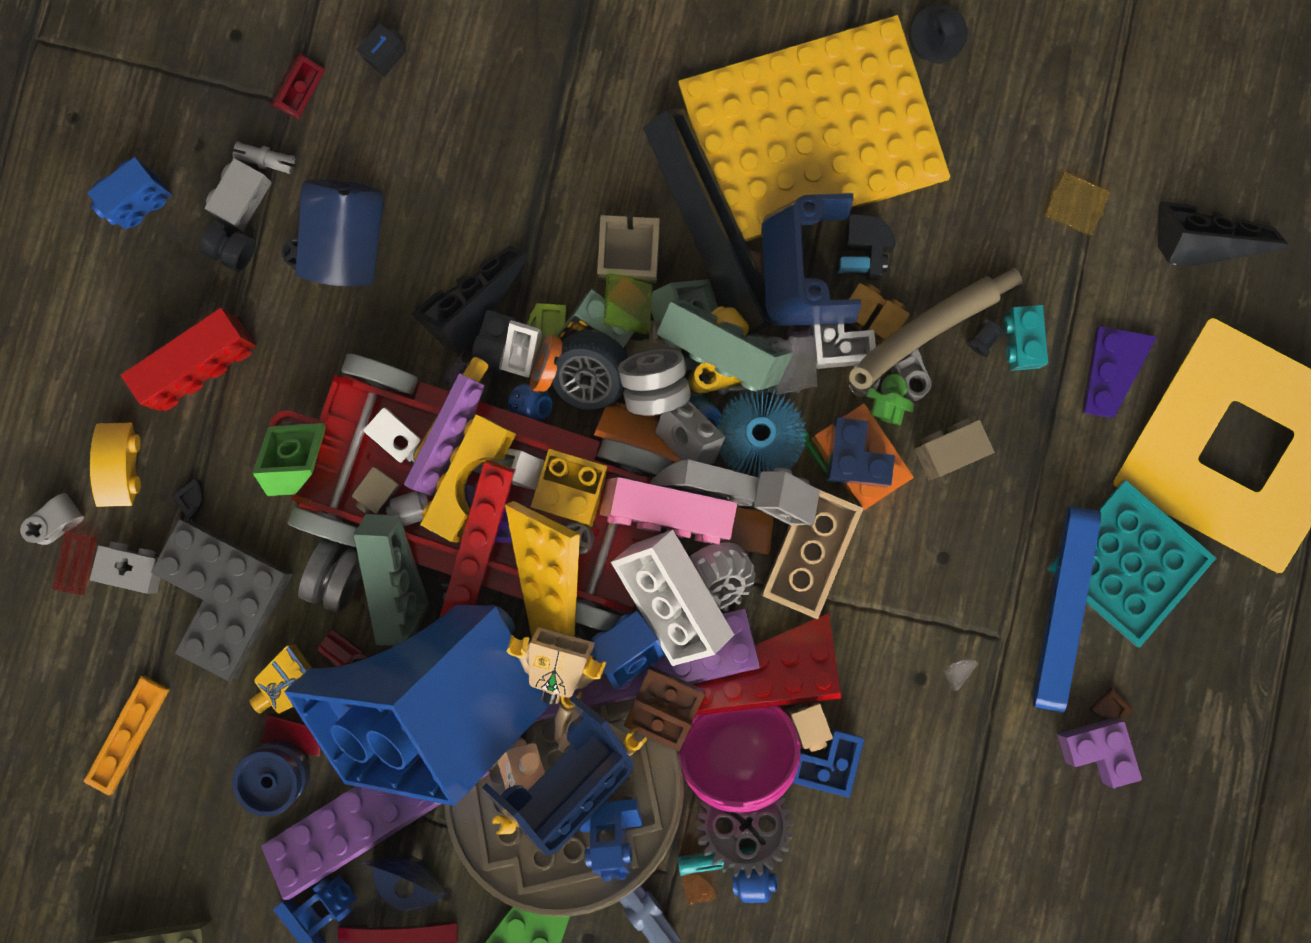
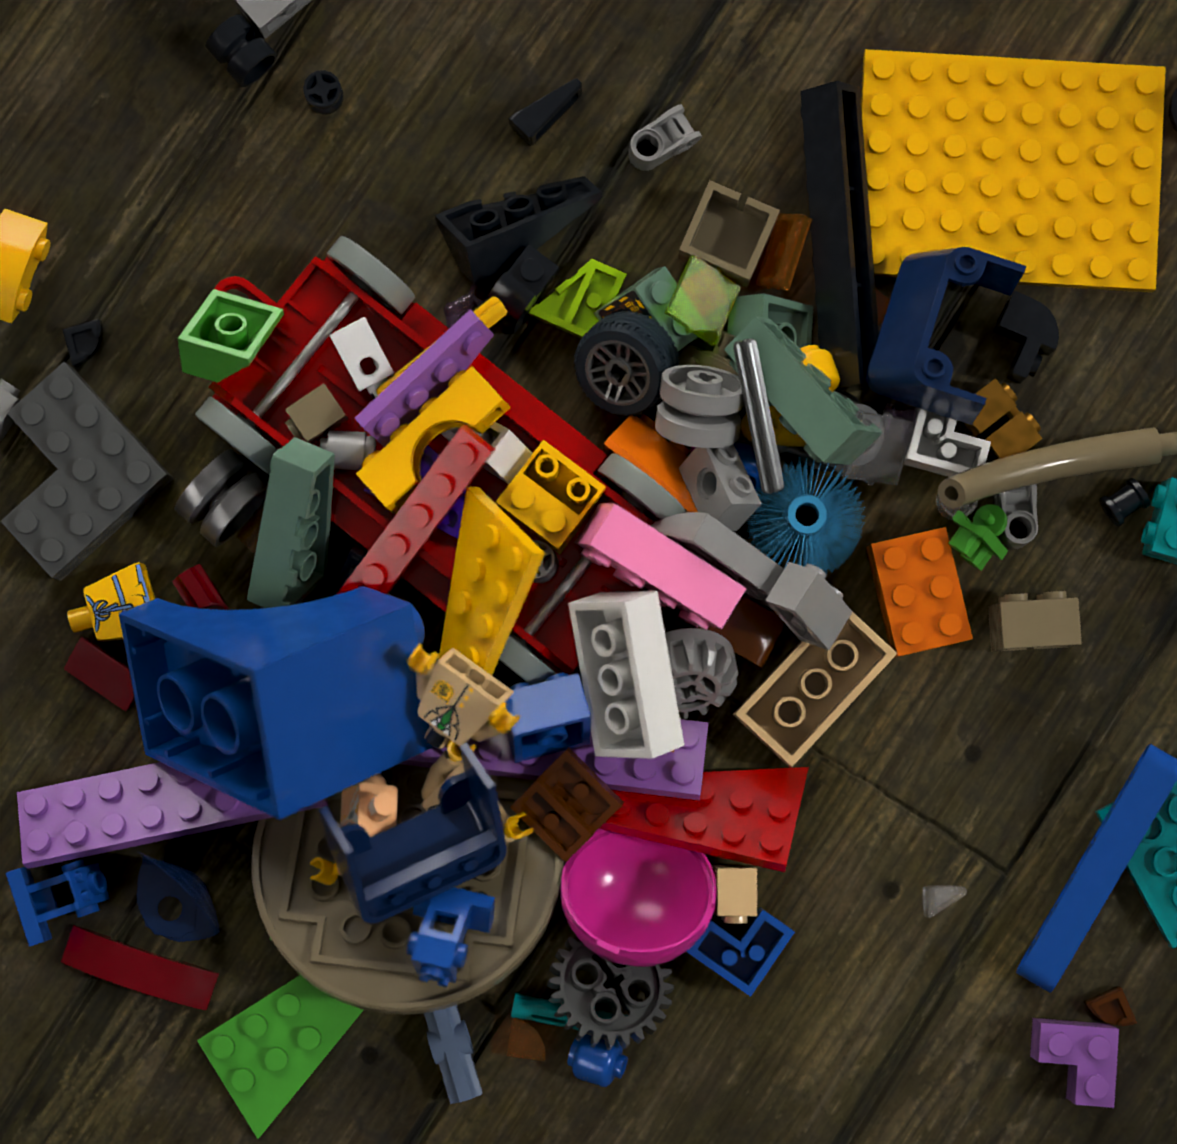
camera: 15 degrees right, 0 degrees up
red brick [121,308,257,411] -> none
dark blue wheel [232,741,310,816] -> none
dark blue piece [295,179,383,286] -> none
white slope [501,320,543,378] -> none
blue head [508,383,552,422] -> none
orange tile [530,334,563,394] -> none
green hinge [798,431,836,484] -> none
dark blue brick [826,417,895,488] -> none
dark azure tile [837,256,870,274] -> none
none -> black slope [508,78,582,146]
none -> light grey piece [629,104,702,171]
none -> dark grey axle [733,339,785,493]
none -> clear orange tile [756,214,812,290]

